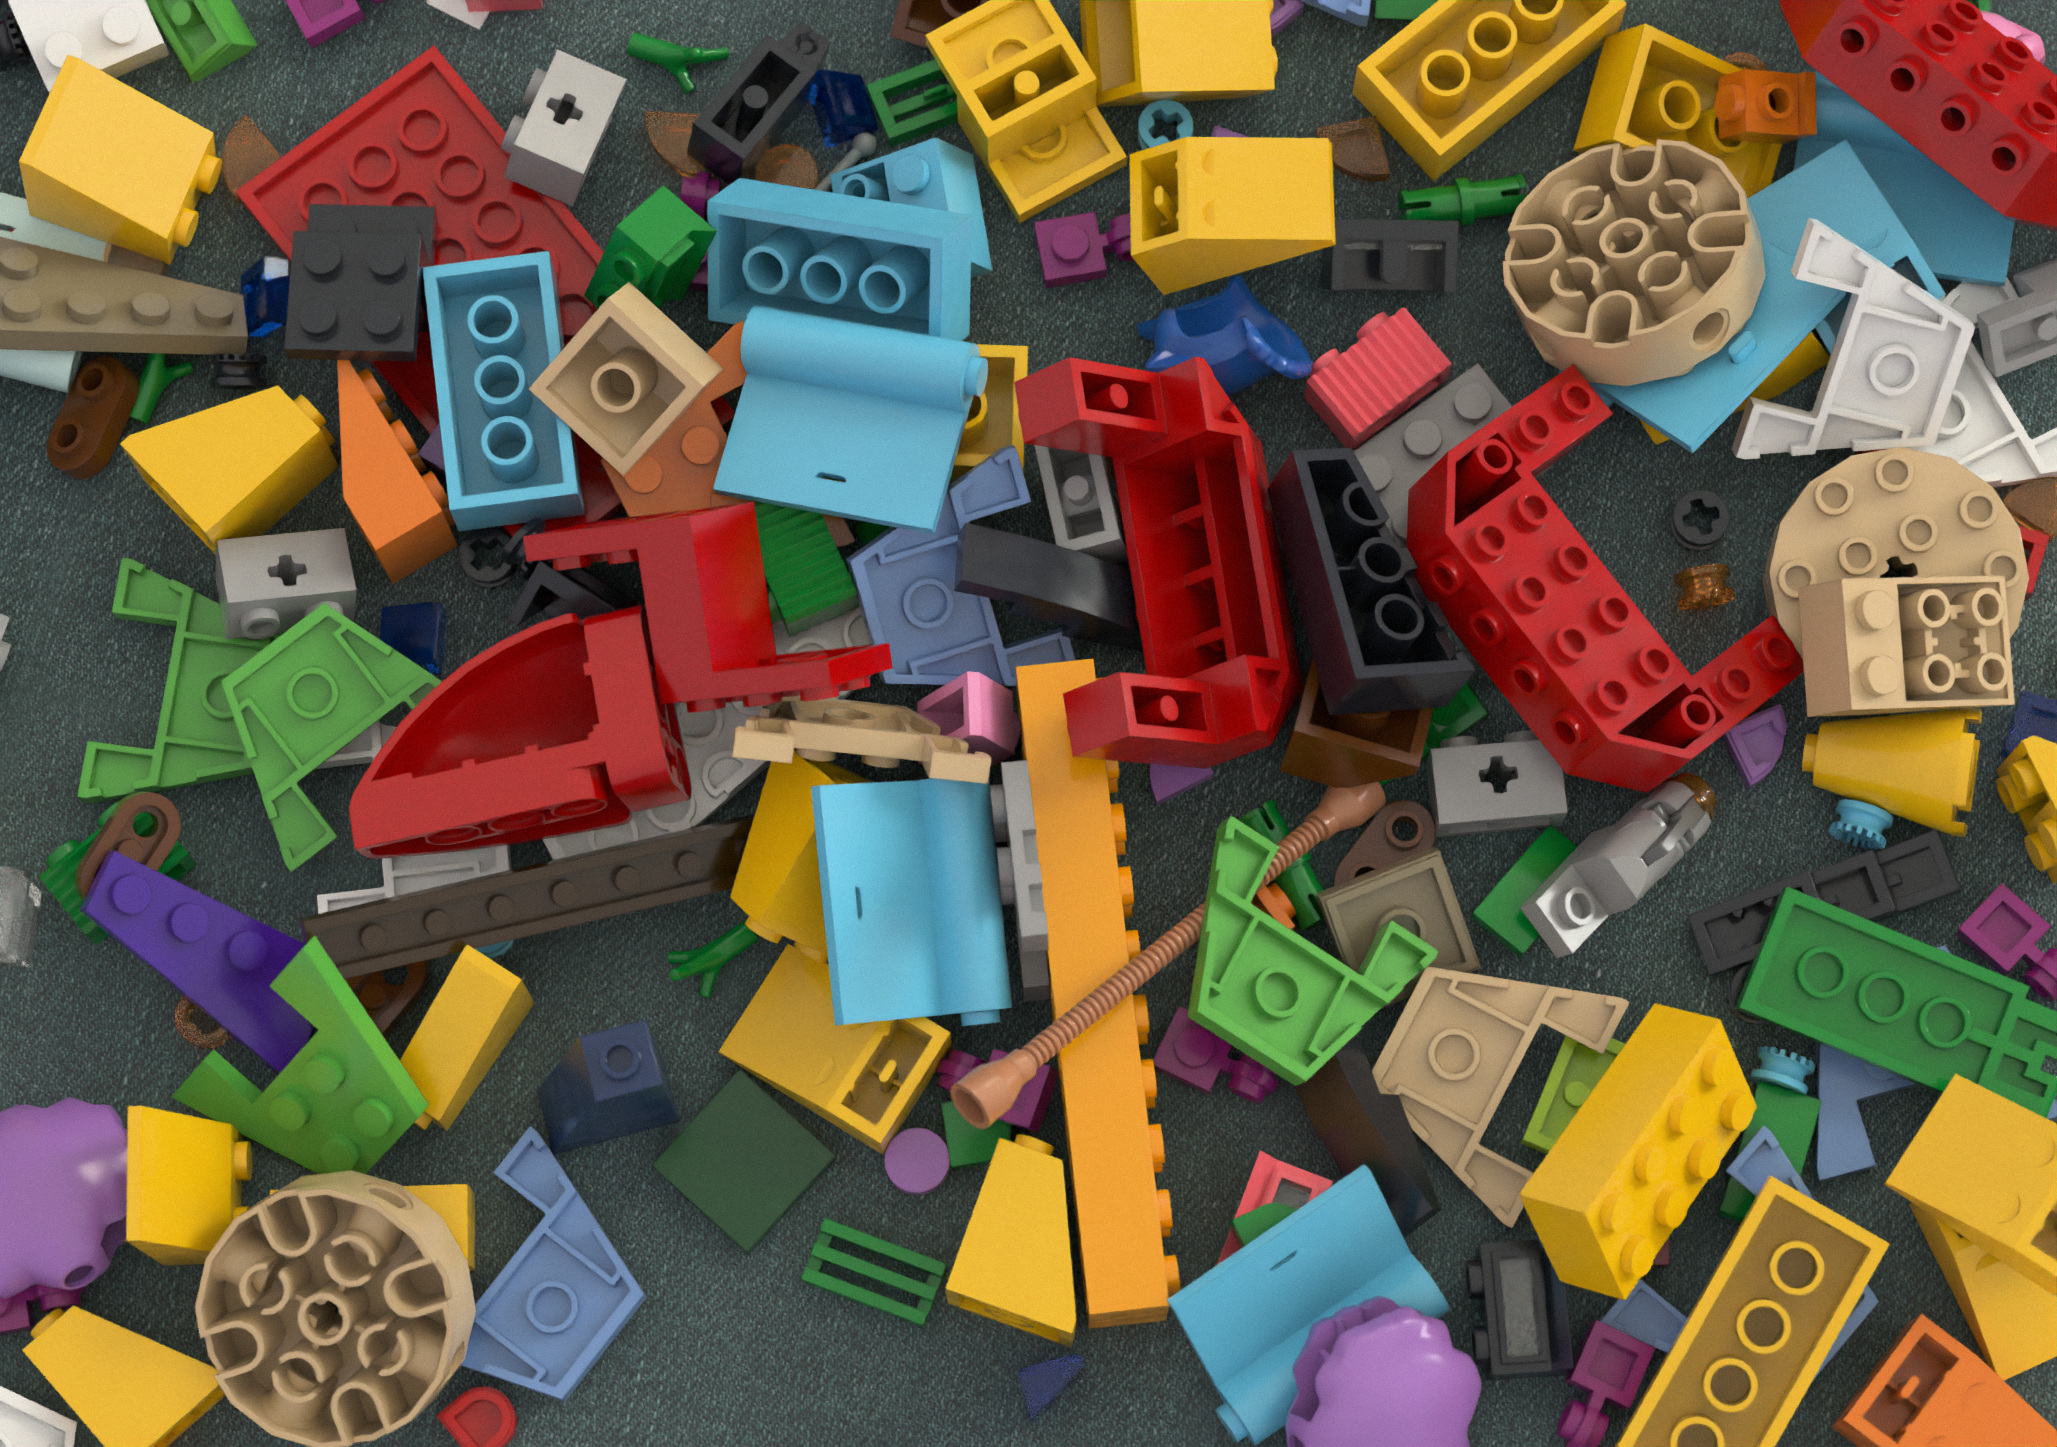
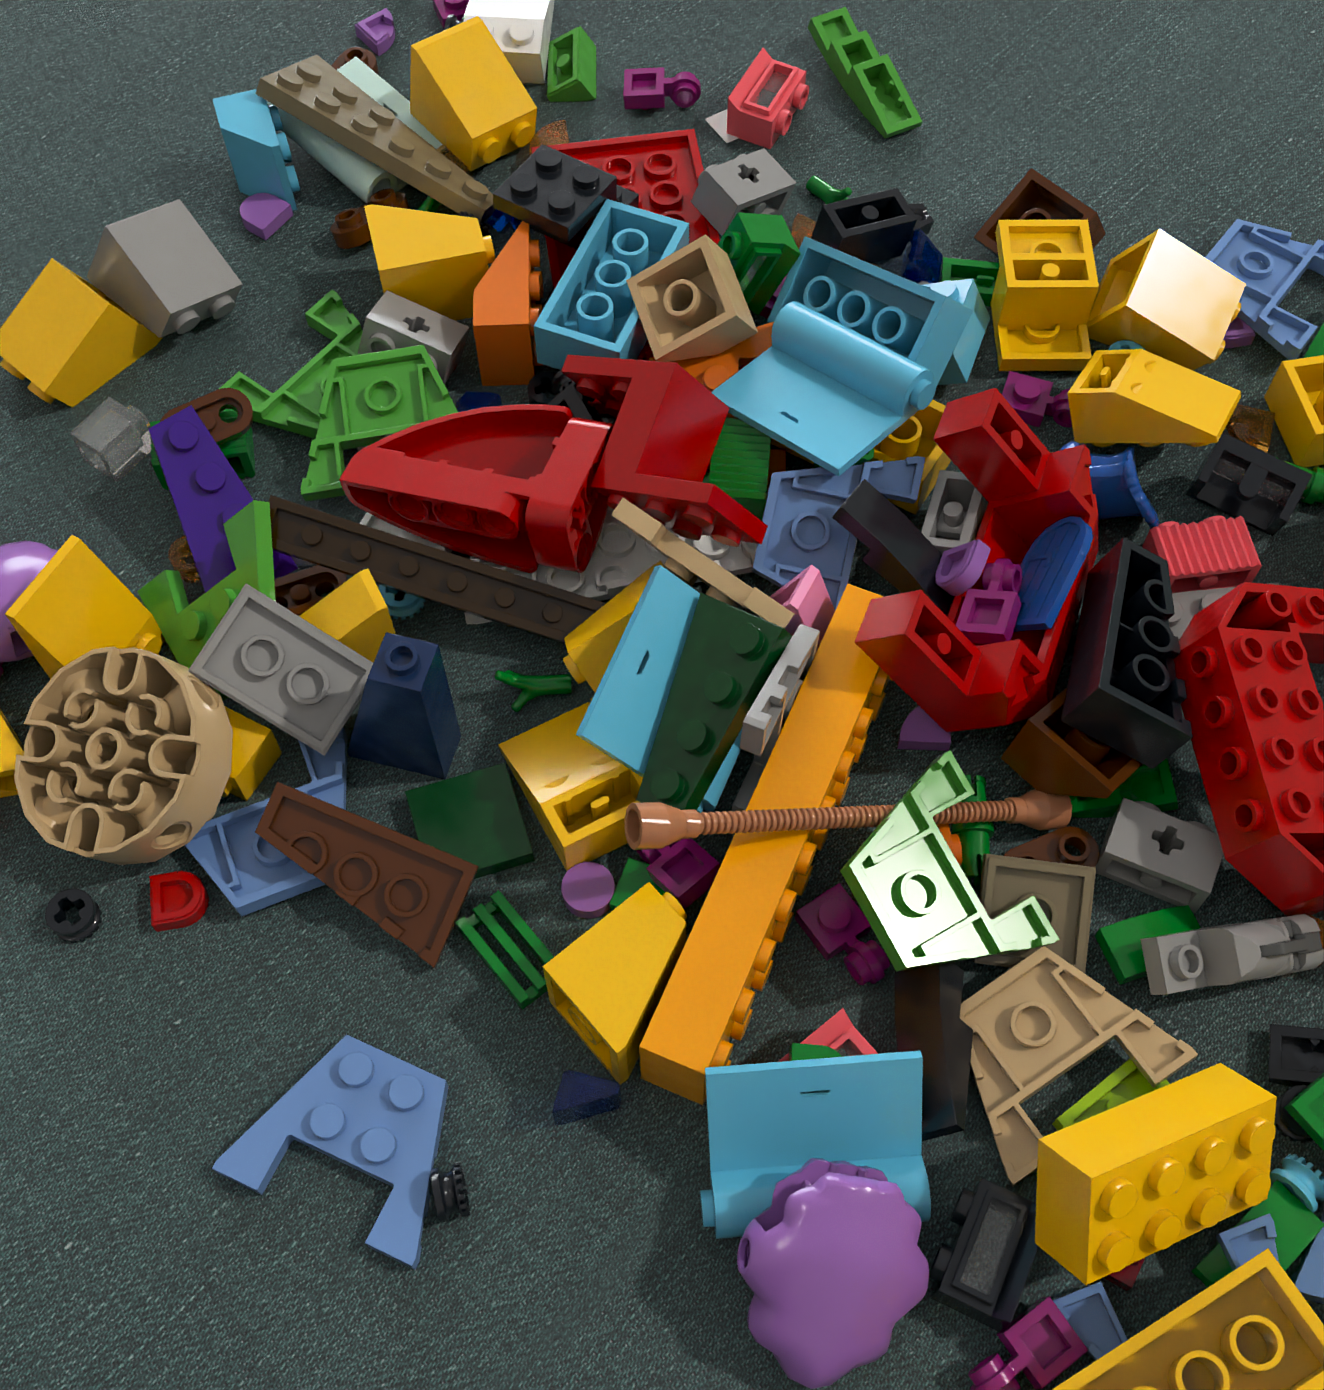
camera: 30 degrees right, 15 degrees down
none -> light grey tile [188,583,373,756]
none -> reddish brown wing [255,782,479,968]
none -> dark green wing [636,593,792,810]
none -> medium lavender tile [935,539,991,596]
none -> magenta plate [956,558,1022,644]
none -> blue window [1013,516,1093,632]

